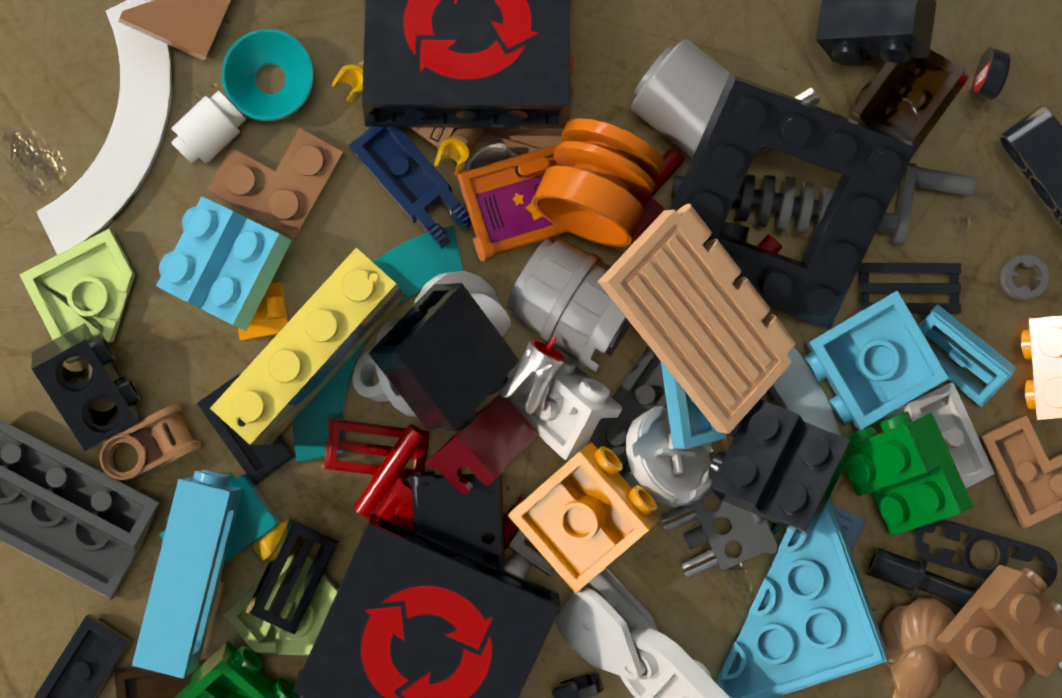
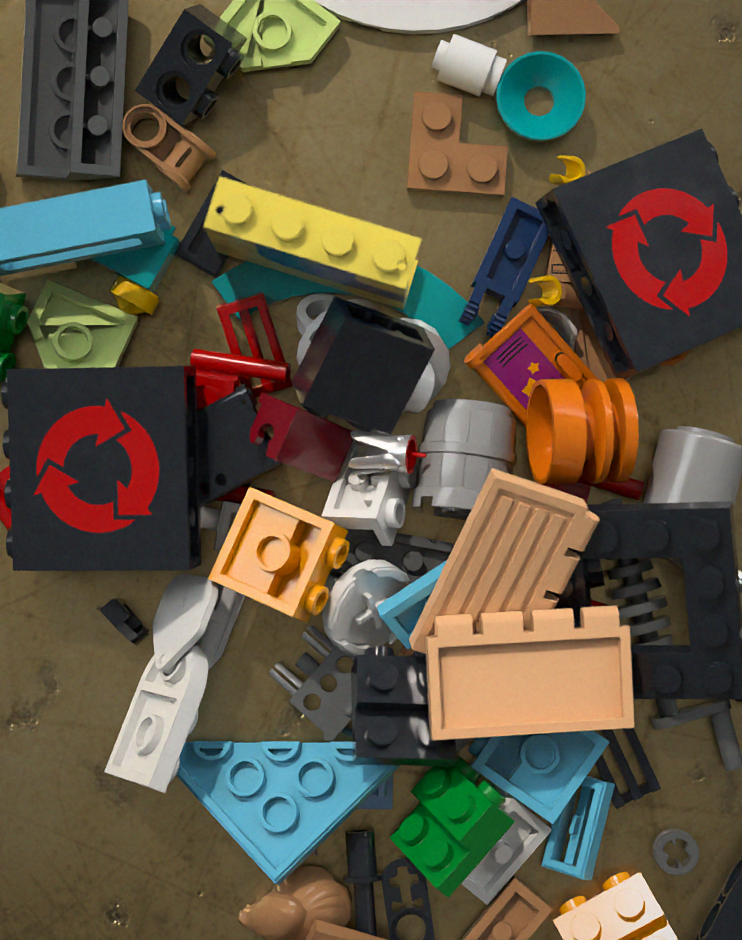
camera: 65 degrees right, 0 degrees up
medium azure plate [156,196,292,331] -> none
light orange tile [238,282,289,341] -> none
black tile [245,519,339,635] -> none
none -> light nougat hinge [425,606,635,740]

